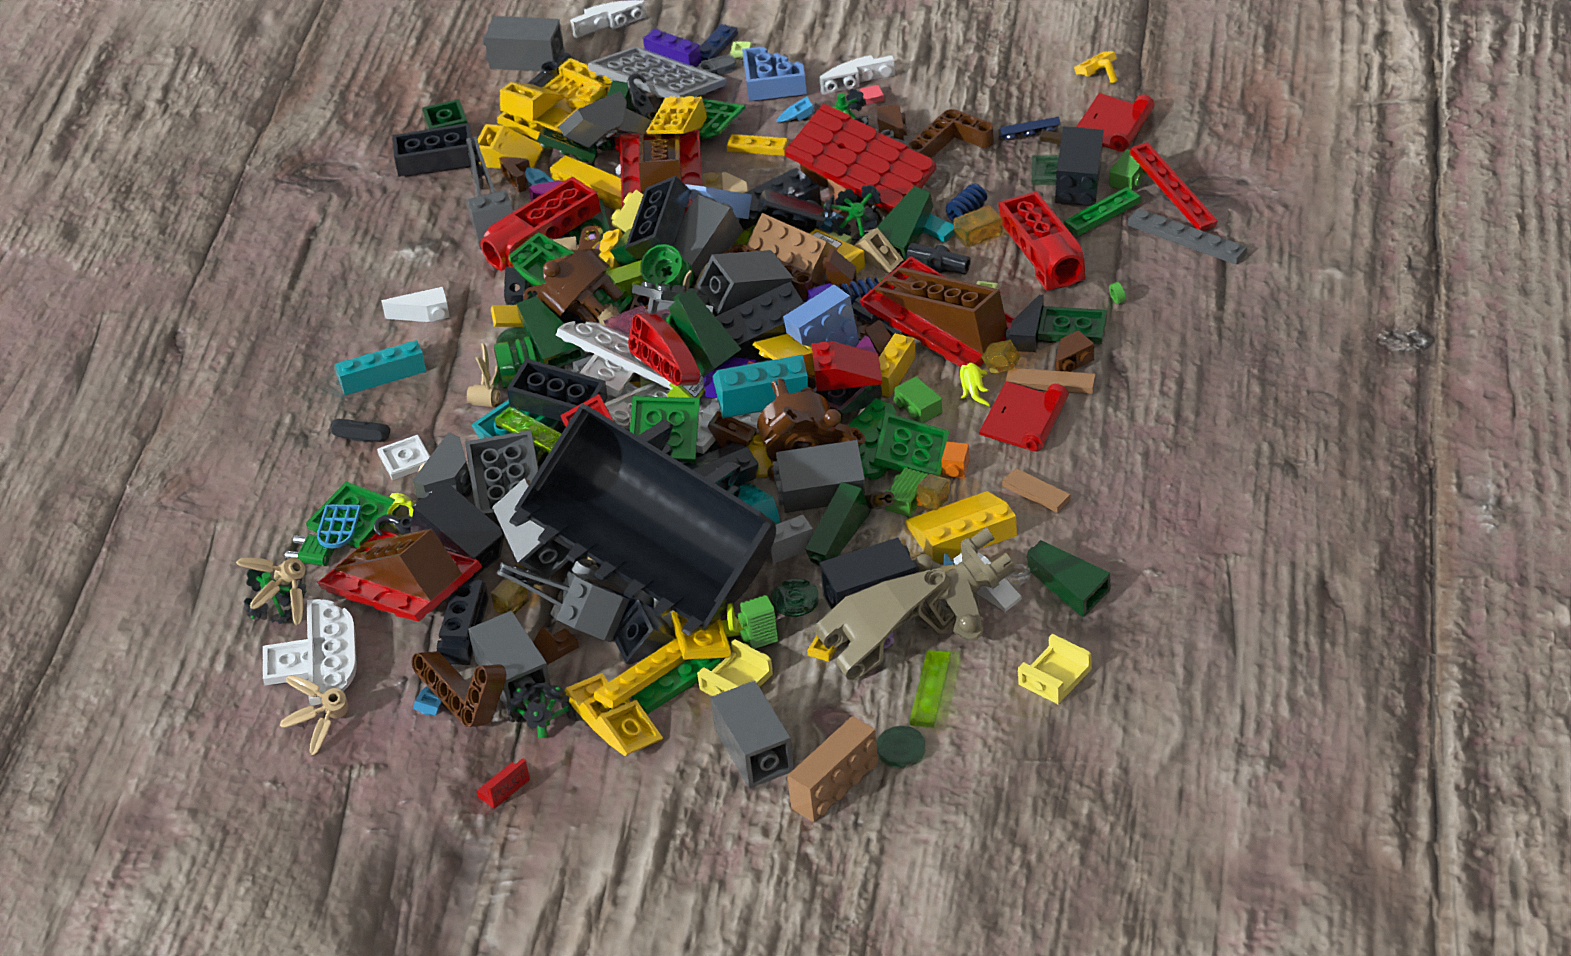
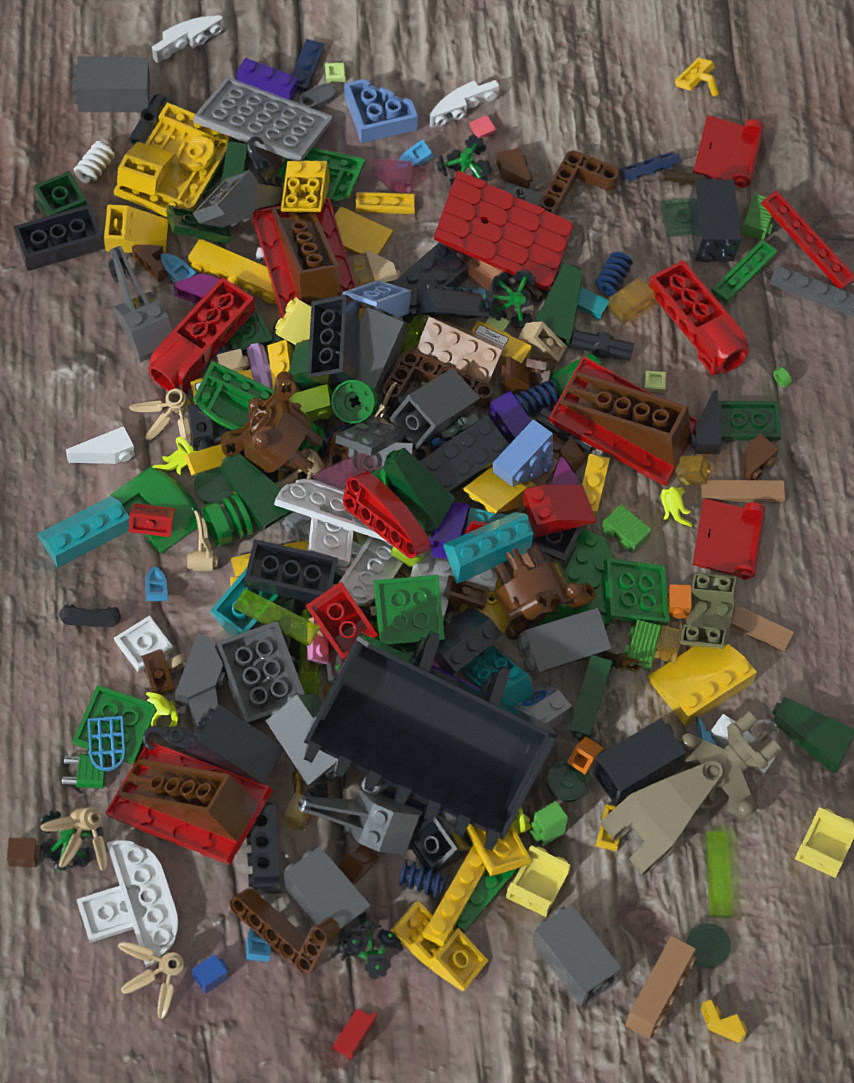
camera: 20 degrees left, 20 degrees up
none -> reddish brown brick [7,838,41,867]
none -> white piece [74,141,115,183]
none -> green slope [110,467,199,554]
none -> tan plant [129,389,192,445]
none -> red panel [129,503,176,537]
none -> reddish brown slope [141,649,175,695]
none -> dark azure plate [145,566,168,601]
none -> neon yellow piece [152,436,196,475]
none -> blue brick [192,954,229,994]
none -> yellow tile [335,207,393,259]
none -> clear pink slope [373,159,412,193]
none -> dark blue piece [399,859,449,899]
none -> reddish brown slope [526,357,557,384]
none -> orange brick [567,737,604,774]
none -> olive slope [680,573,737,649]
none -> yellow slope [700,1000,747,1043]

